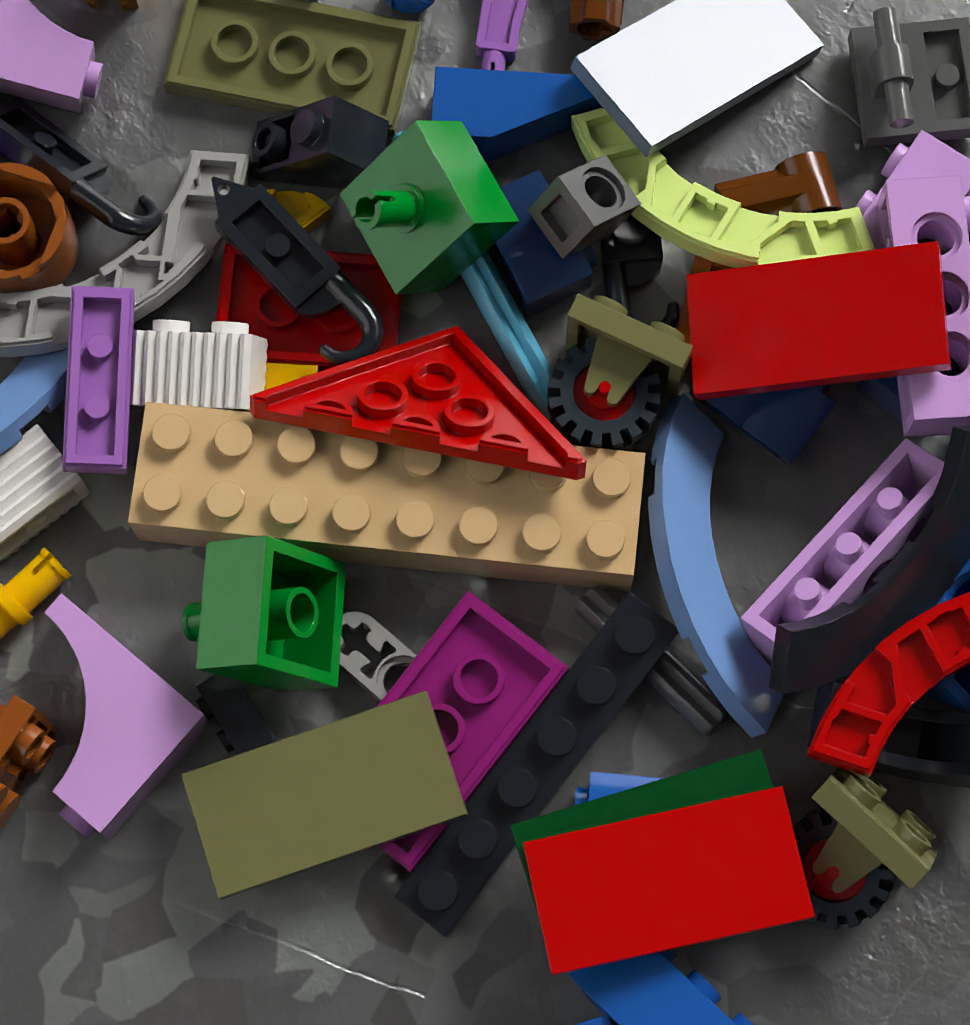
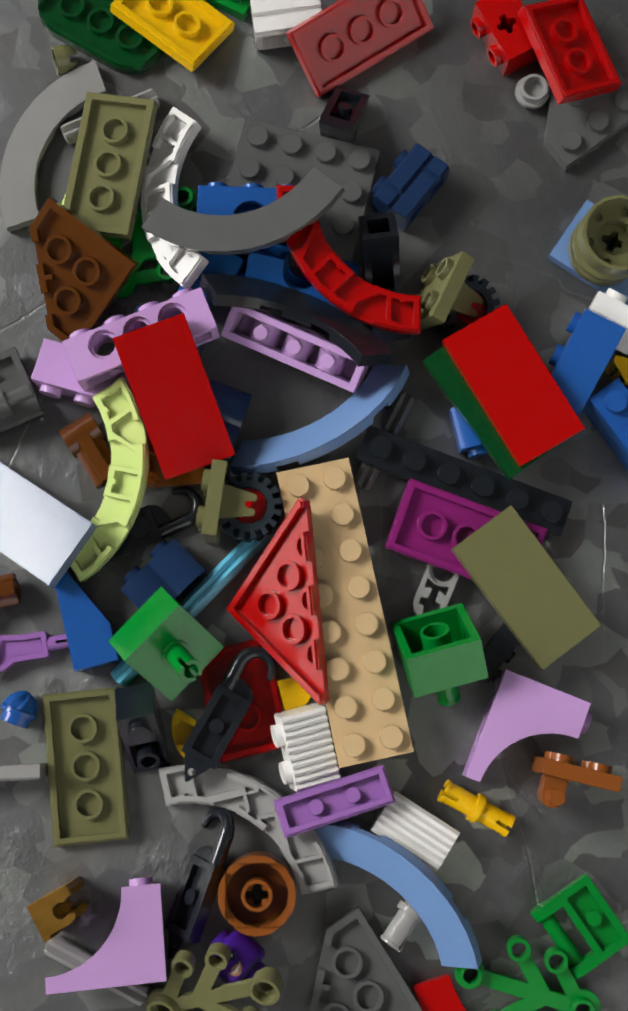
camera: 110 degrees left, 5 degrees up
dark grey brick [527,154,641,259] -> none

